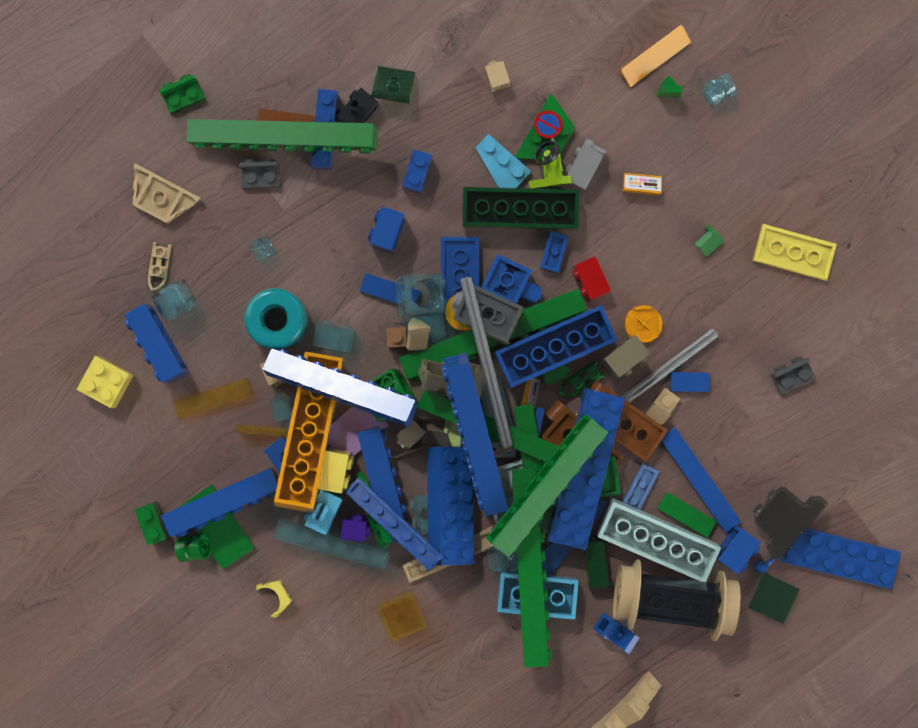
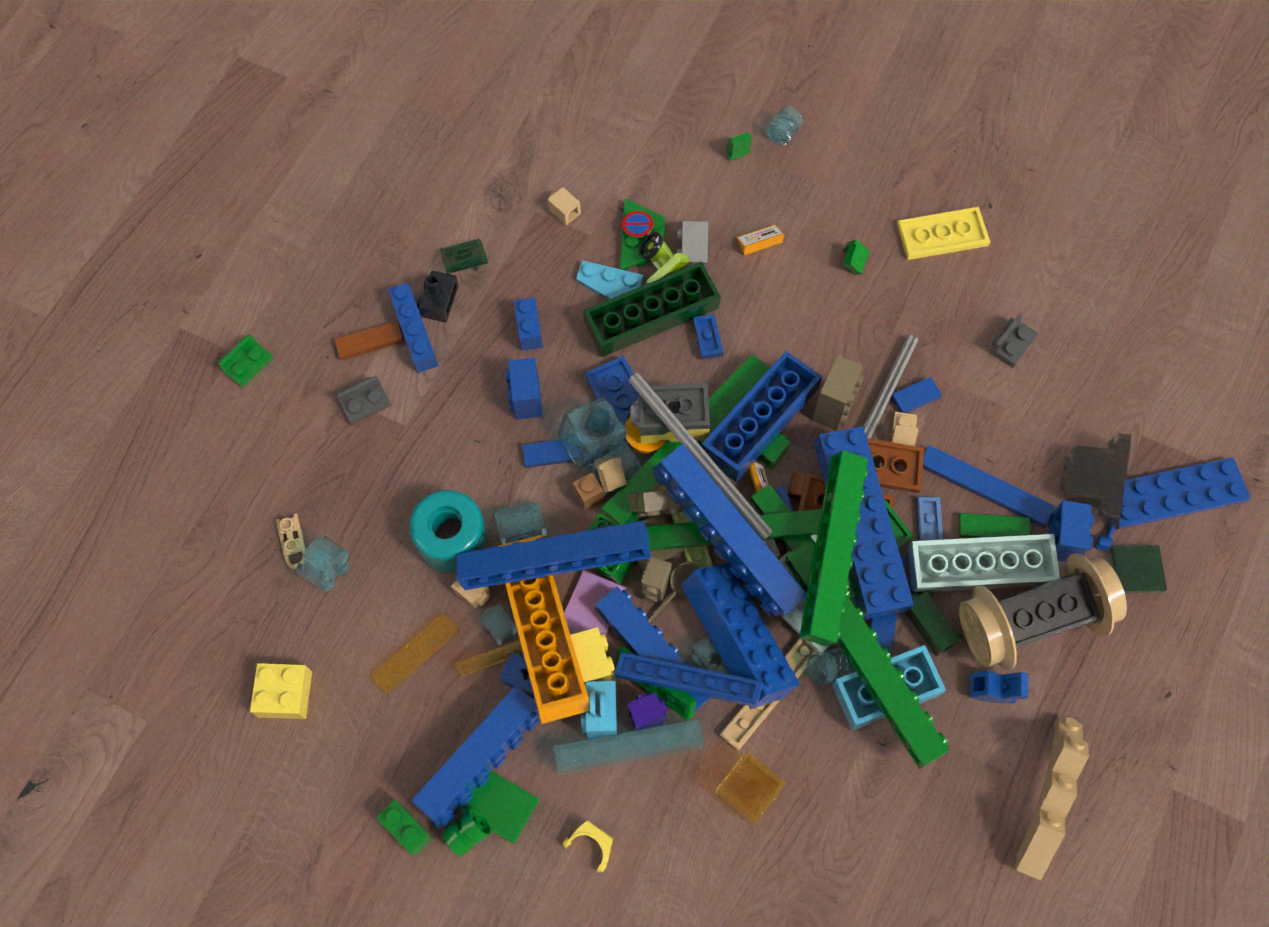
camera: 25 degrees left, 20 degrees down
blue brick [124,303,190,383] -> none
tan wing [133,163,201,224] -> none
green brick [186,119,378,154] -> none
clear light blue tile [250,236,276,261] -> none
blue brick [481,254,542,304] -> none
green piece [559,360,606,397] -> none
red brick [572,256,611,302] -> none
light orange slope [619,25,691,88] -> none
light orange tile [624,305,663,343] -> none

